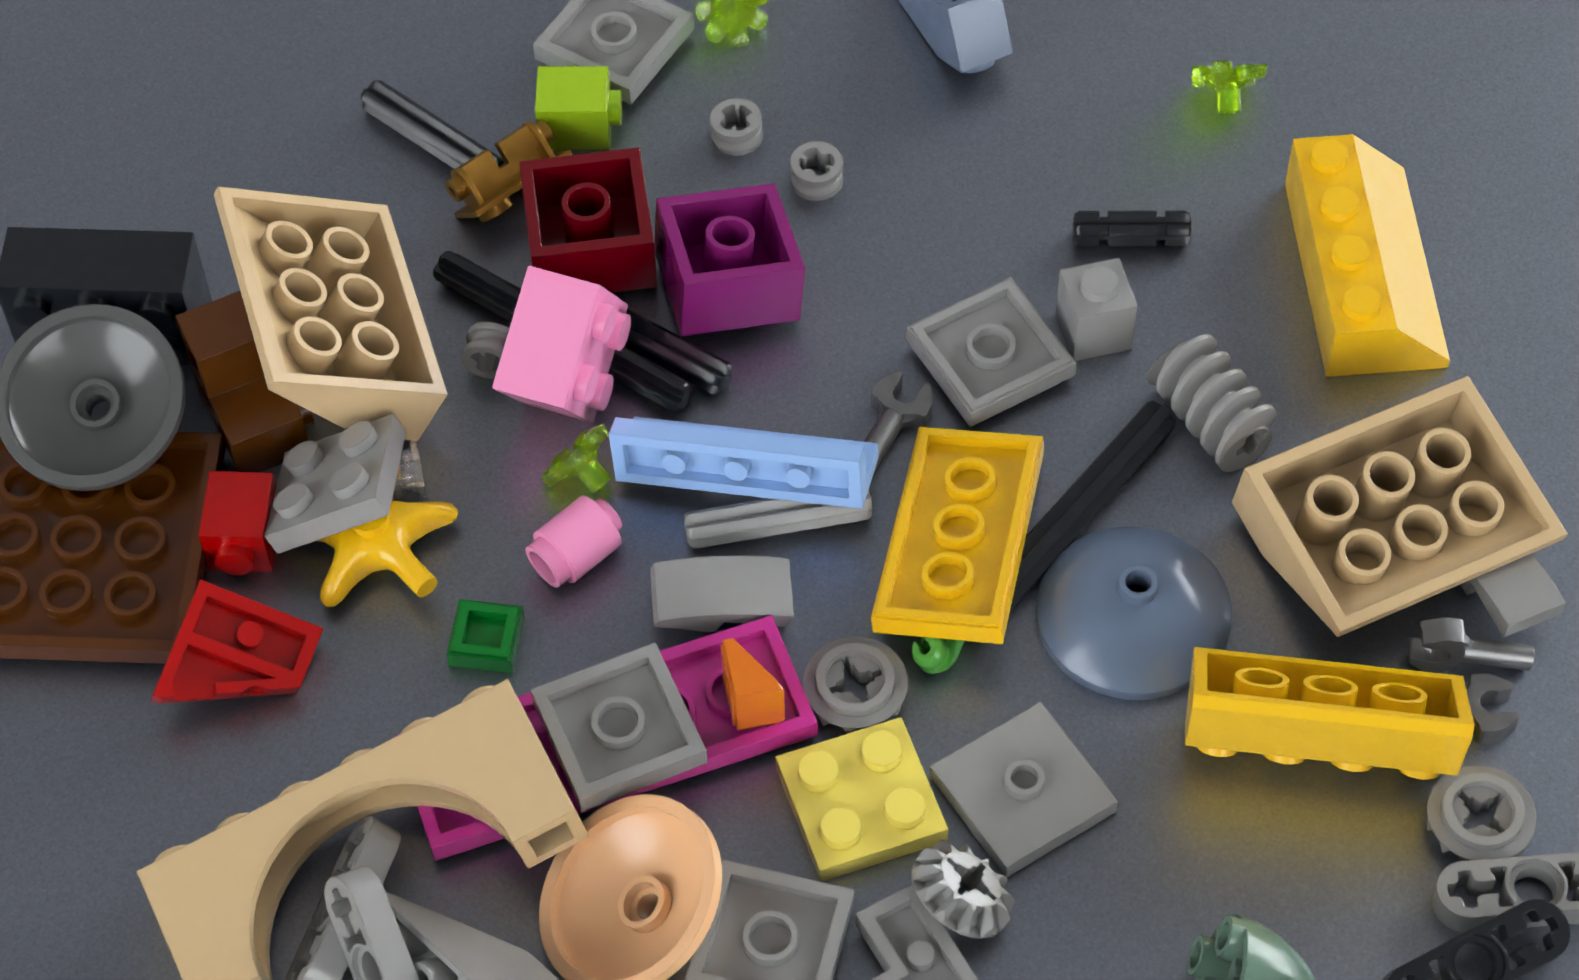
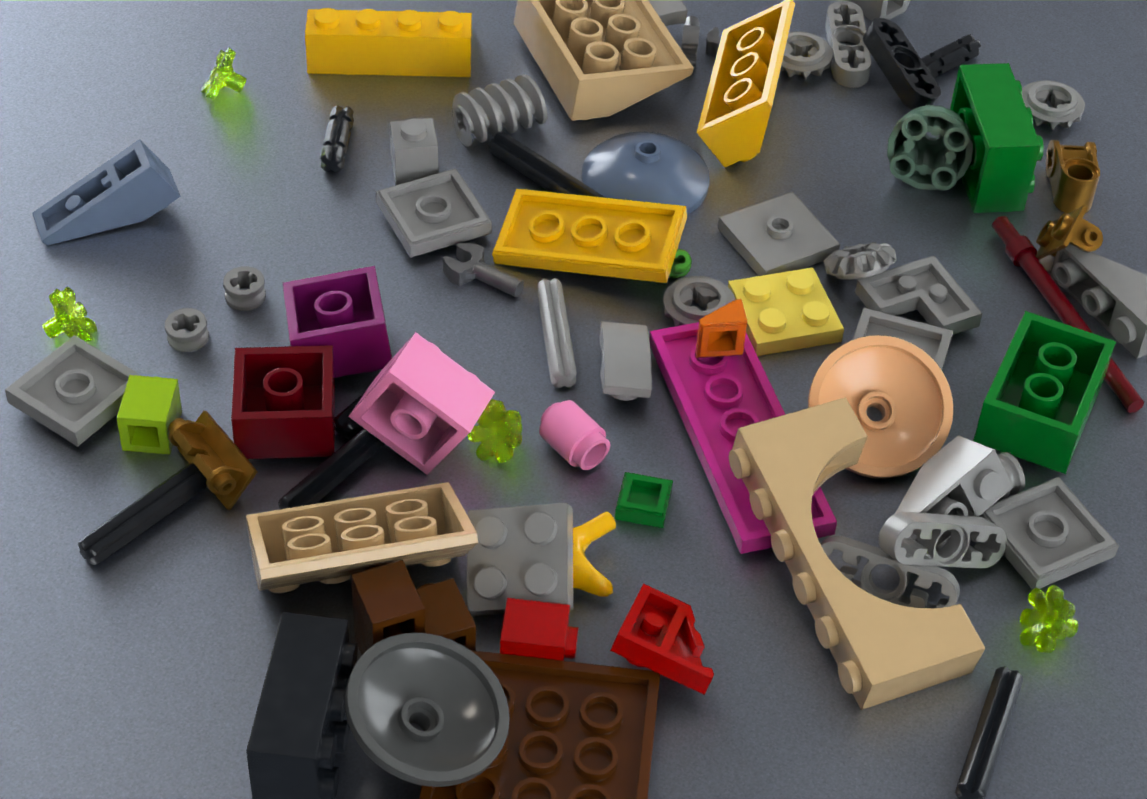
camera: 90 degrees left, 10 degrees down
light grey bush [461,322,509,379] -> none
light grey plate [530,642,708,812] -> none
light blue fence [609,416,879,509] -> none

